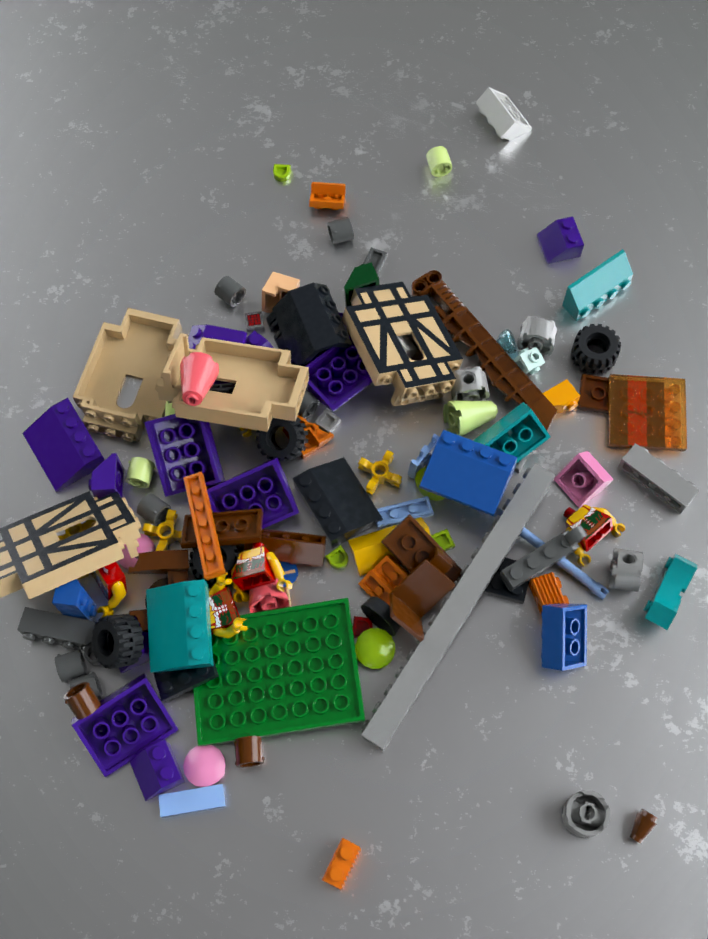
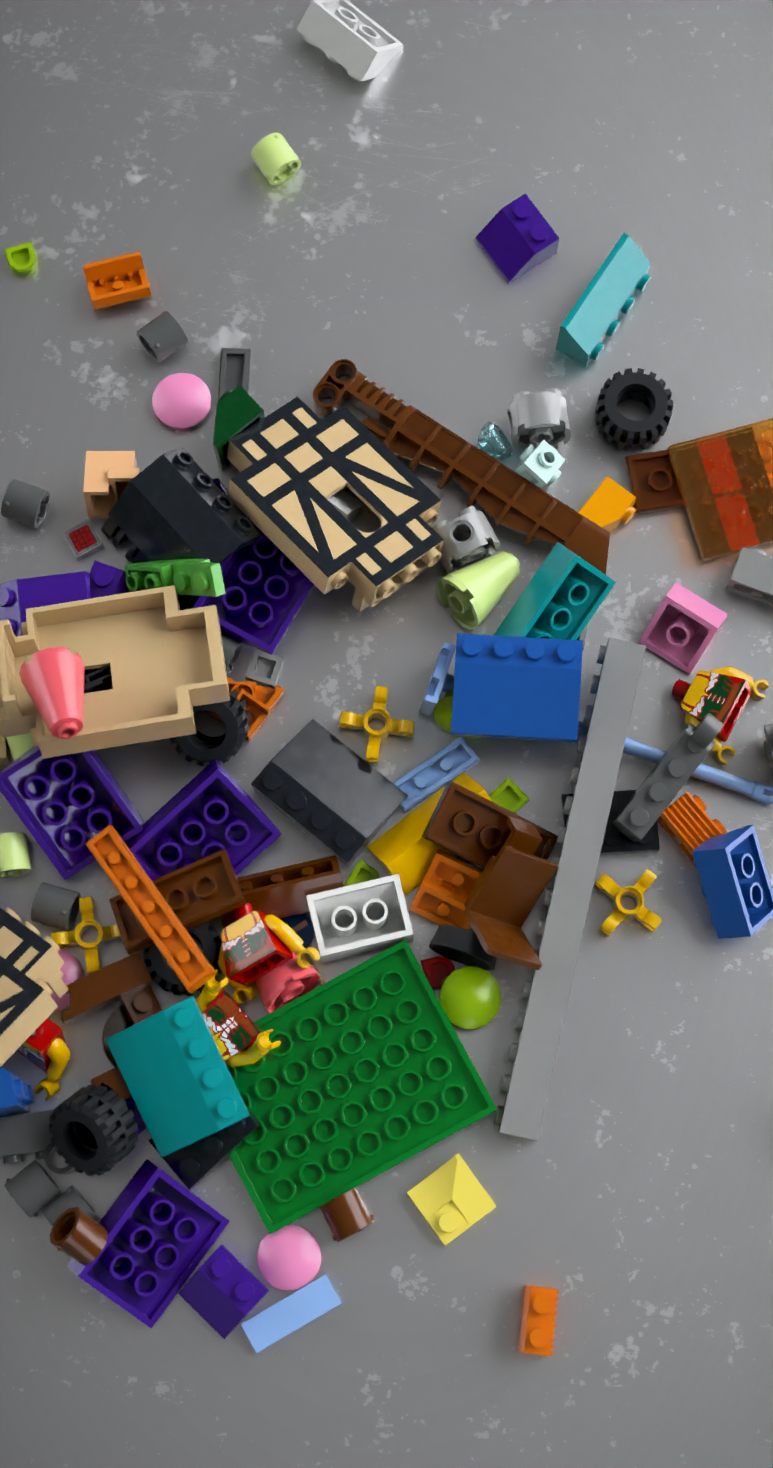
camera: 25 degrees left, 10 degrees up
none -> bright green slope [124,559,226,597]
none -> bright pink dish [152,373,212,432]
none -> white slope [306,874,414,963]
none -> light yellow plate [406,1153,497,1246]
none -> yellow pin [594,869,663,937]

